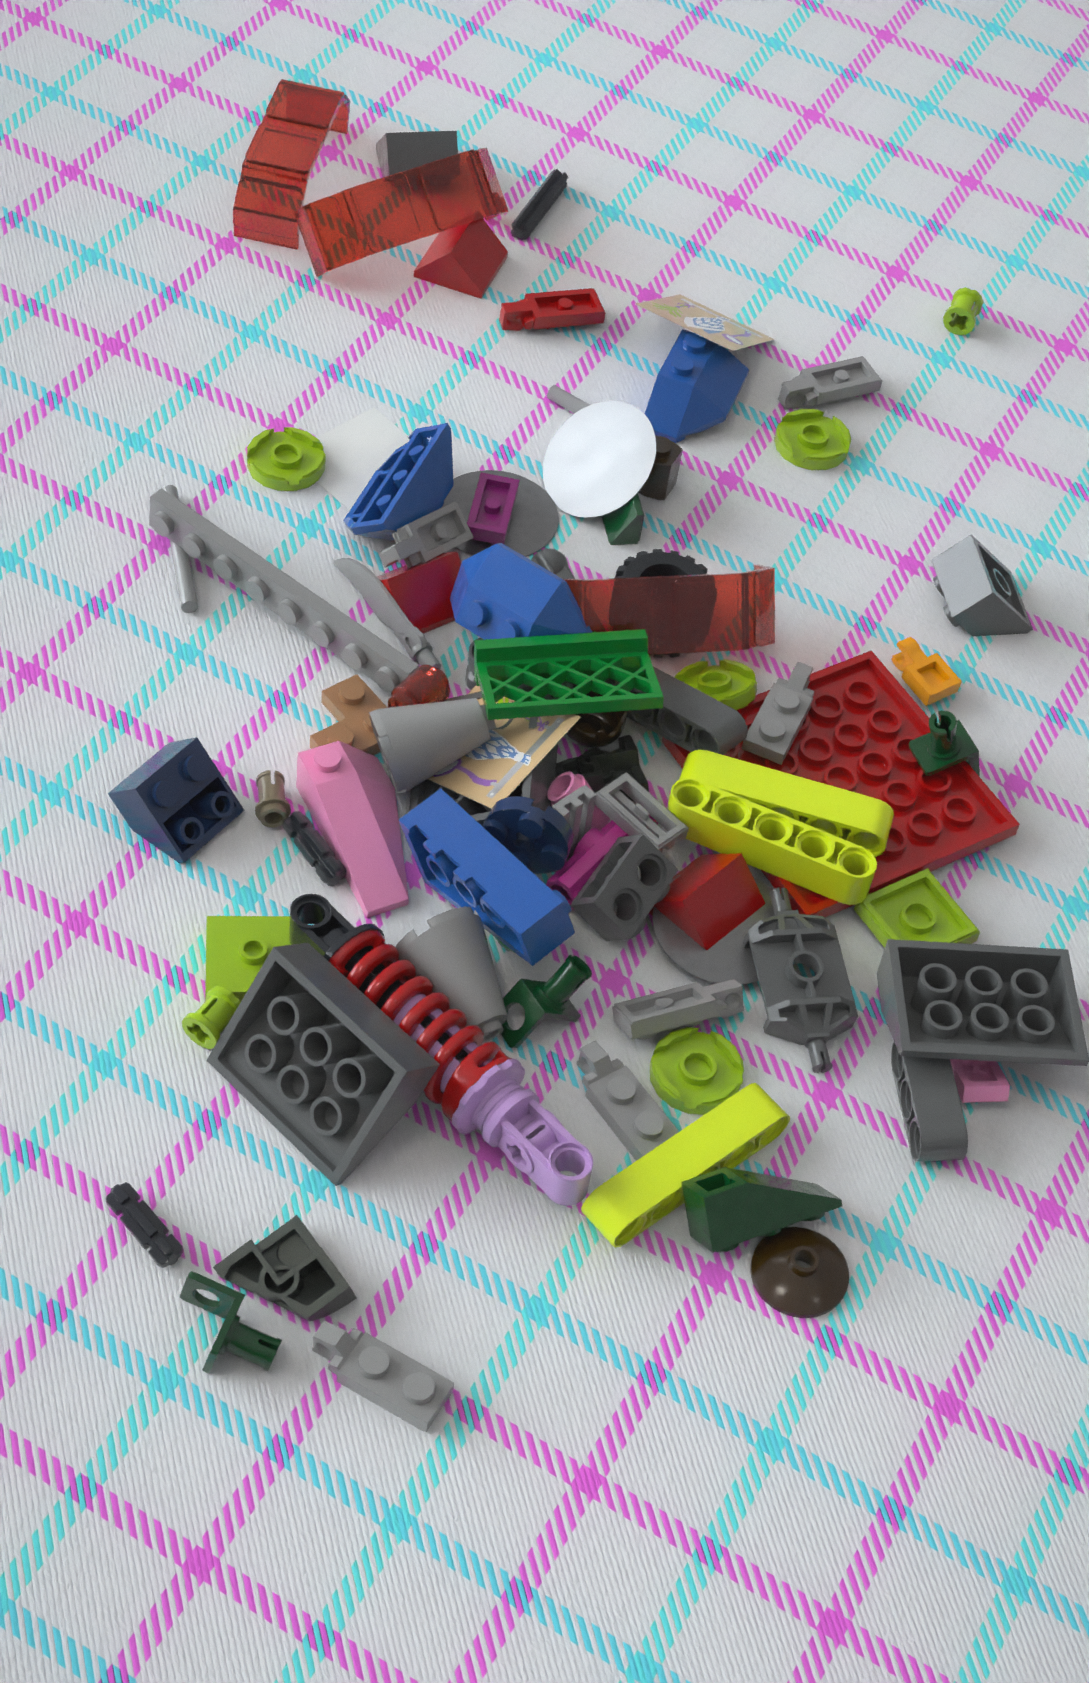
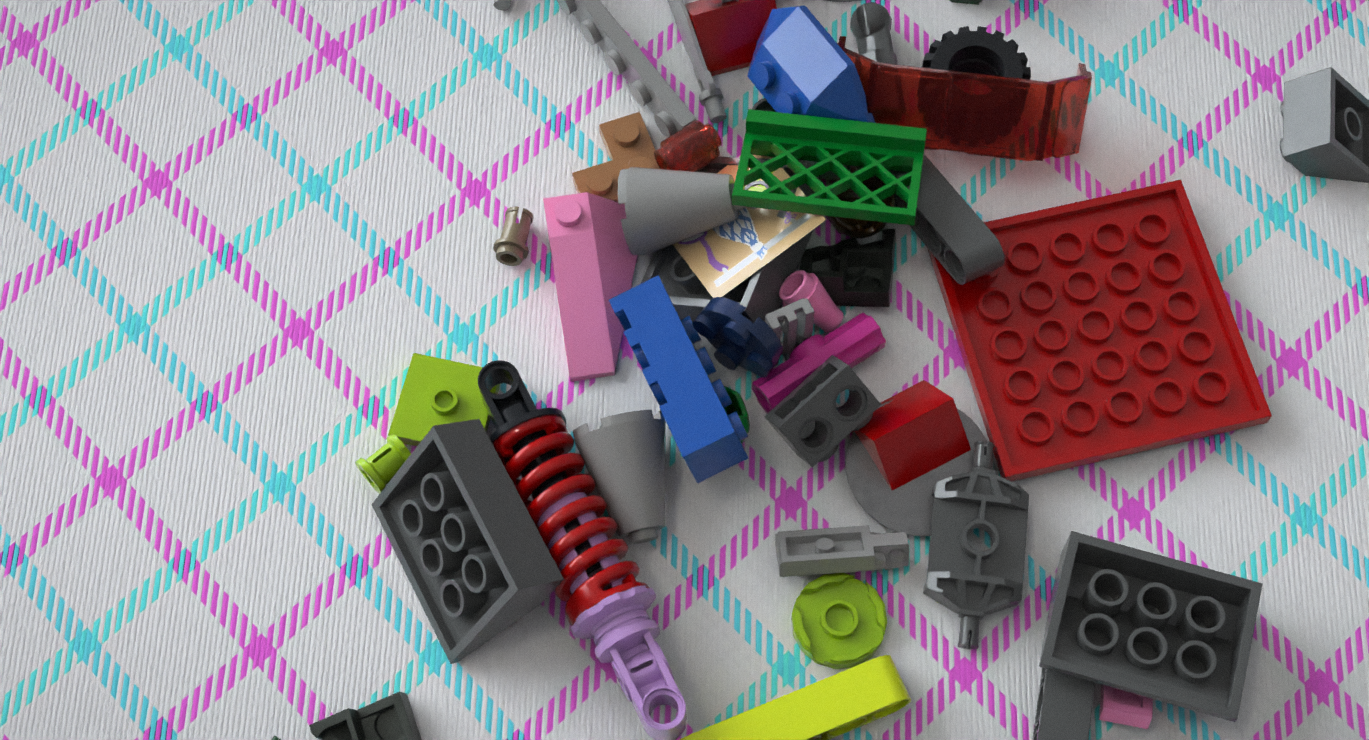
camera: 25 degrees right, 15 degrees up
black axle [106,1182,183,1268] -> none
dark blue slope [108,737,245,863] -> none
black axle [283,811,346,886] -> none
dark green bracket [501,955,592,1048] -> none
light grey hinge [577,1041,679,1161] -> none
light grey tile [595,772,689,853] -> none
neon yellow beam [667,778,877,905] -> none
lime tile [674,659,757,710] -> none
neon yellow beam [679,750,894,857] -> none
light grey hinge [741,662,814,765] -> none
lime plate [854,868,980,948] -> none
light orange plate [891,637,962,706] -> none
dark green bracket [909,710,980,776] -> none

